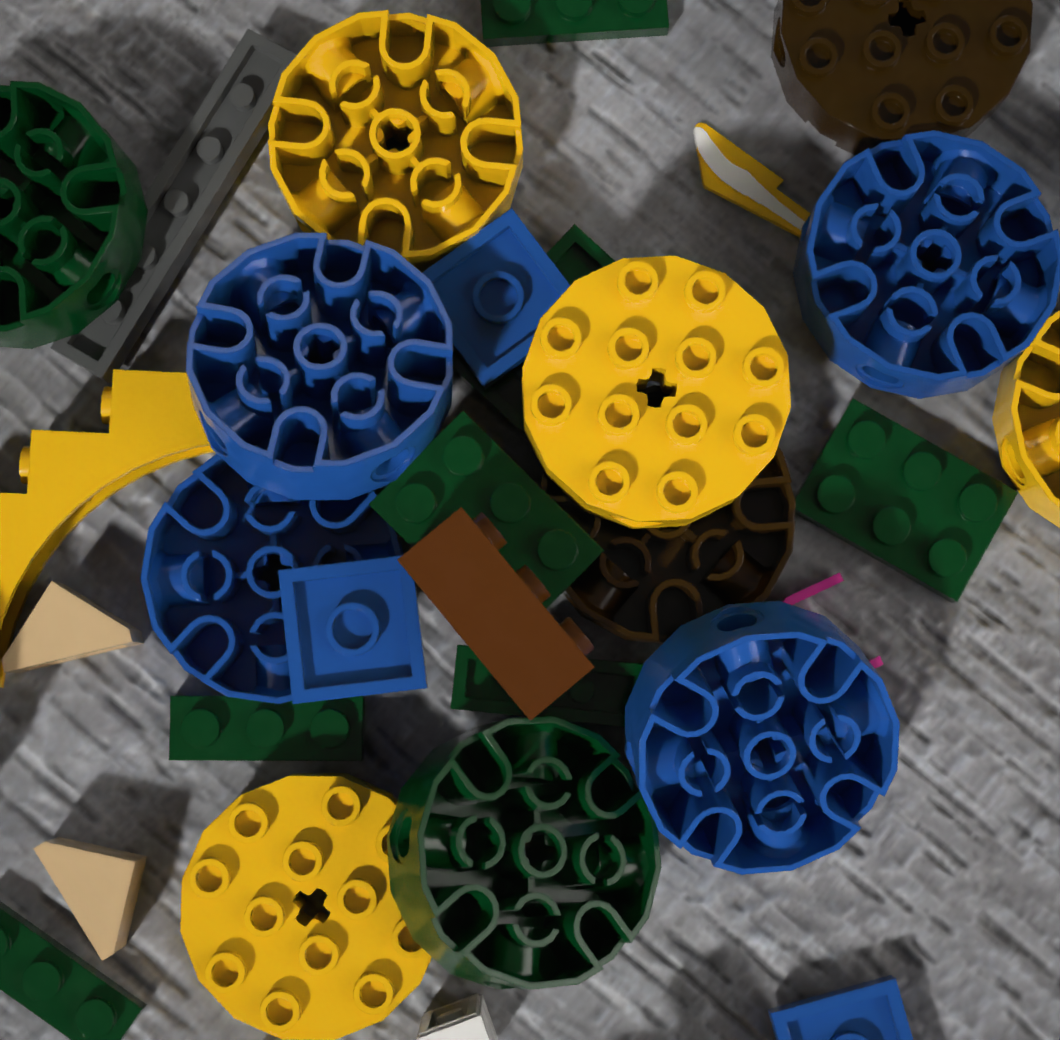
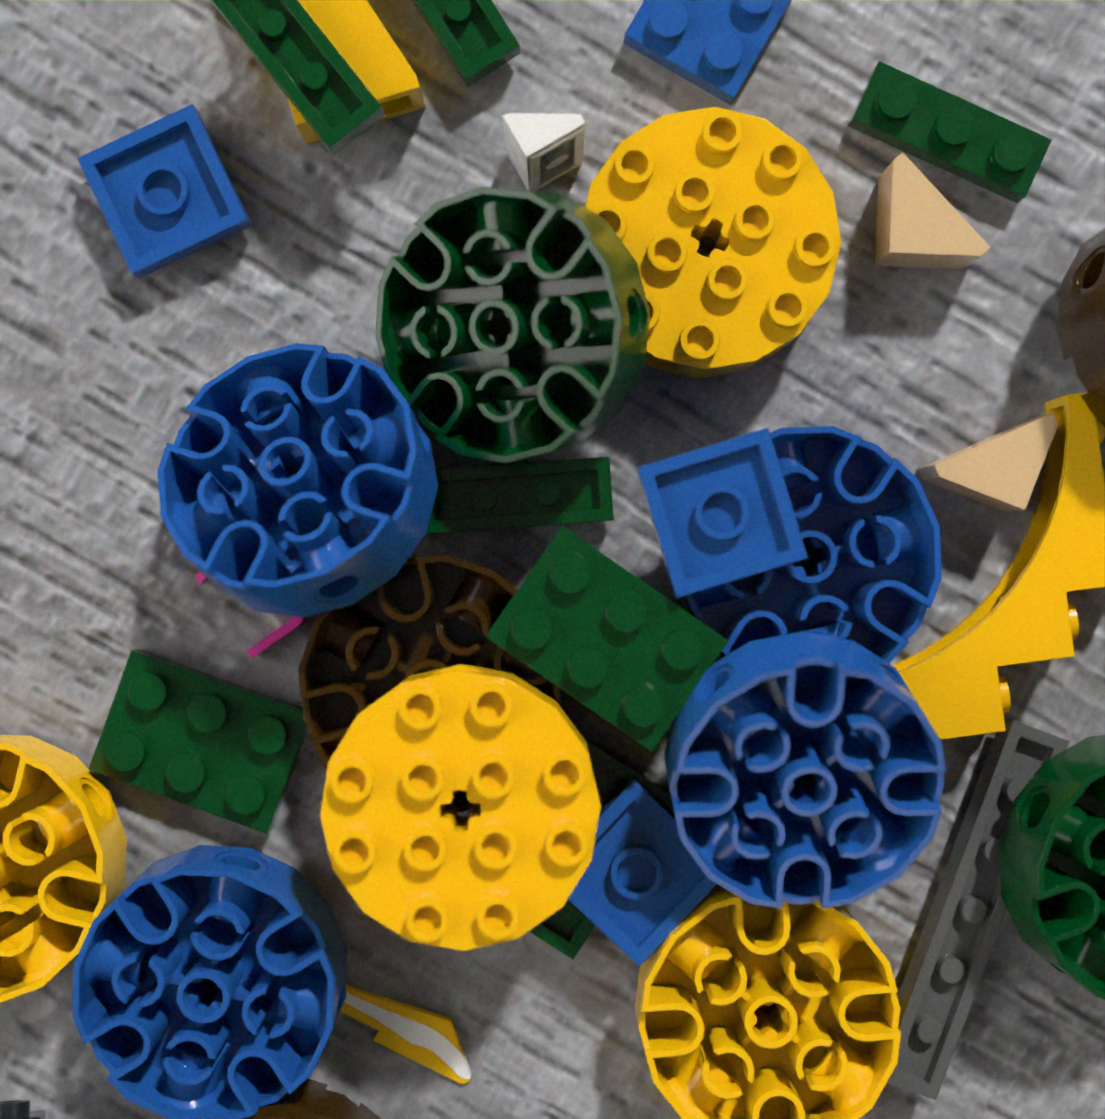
camera: 175 degrees right, 5 degrees up
dark green plate [169,696,365,761] -> none
reddish brown brick [397,507,595,721] -> none

